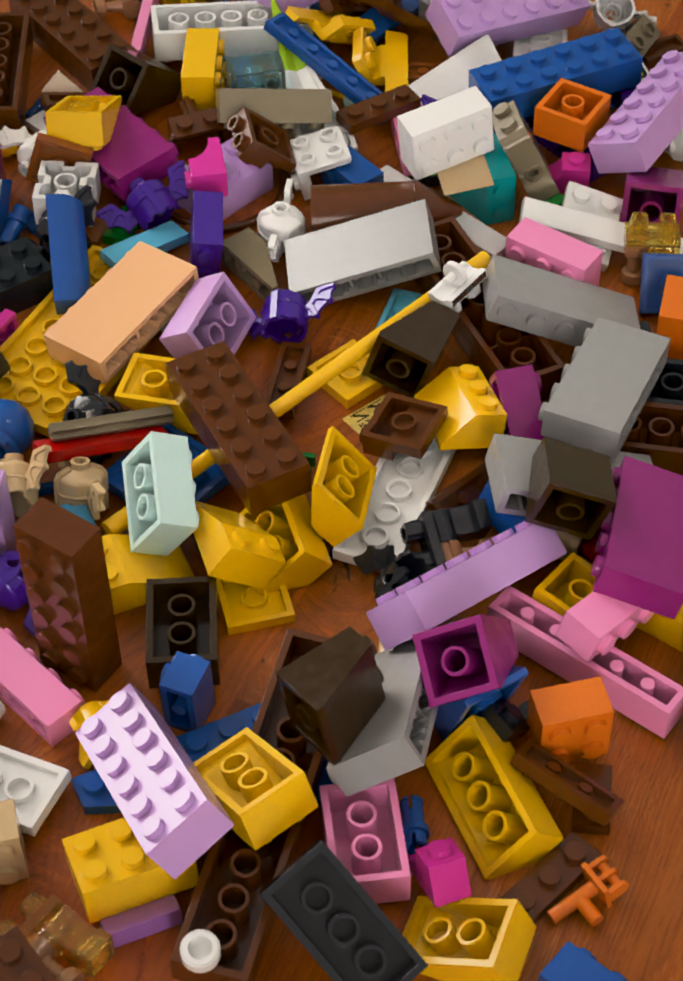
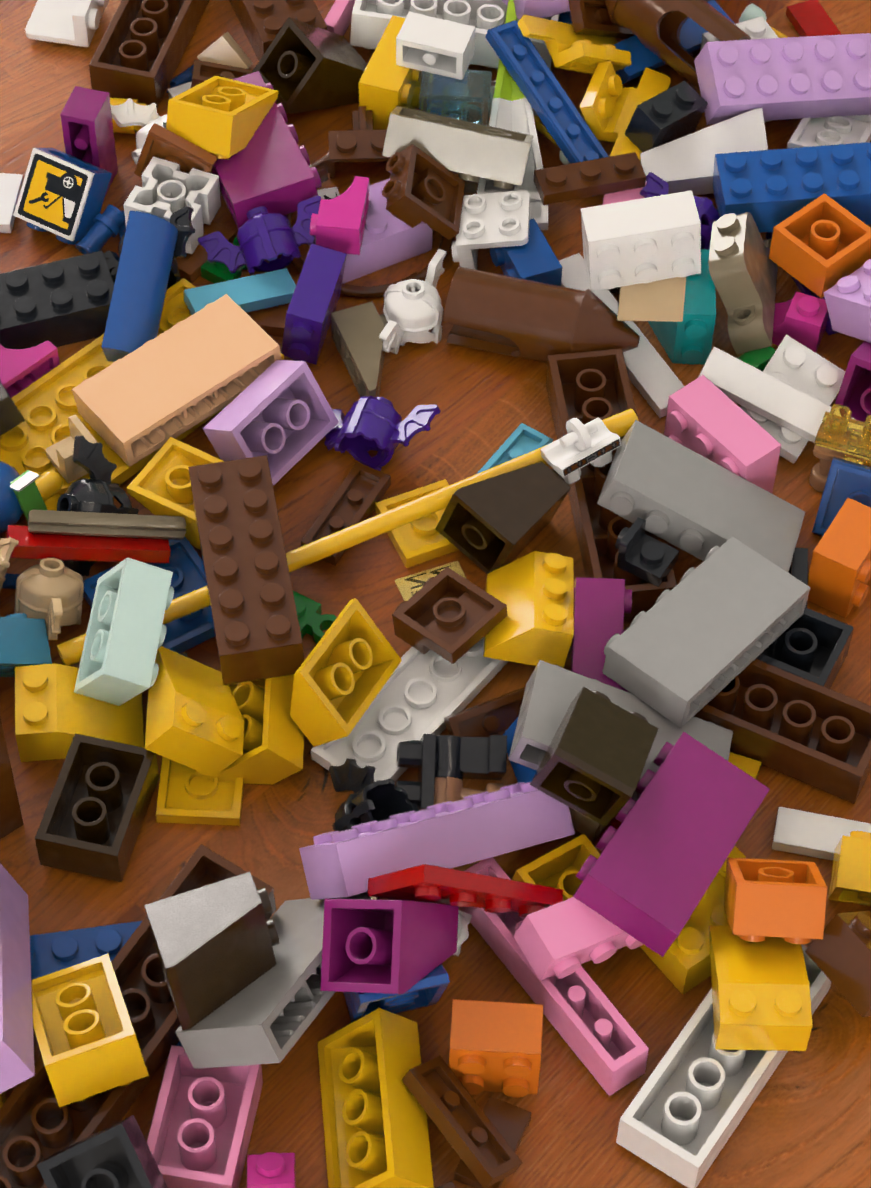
camera: 15 degrees right, 5 degrees up
blue brick [159,651,216,732] -> none
brick [284,199,442,303] -> none
blue pin [400,795,430,855] -> none
black plate [482,700,530,742] -> none
none -> piece [9,470,63,522]
none -> tan panel [45,414,98,483]
none -> red wing [368,864,563,918]
none -> white brick [396,12,475,80]
none -> black bracket [615,517,679,587]
none -> black brick [625,81,708,152]

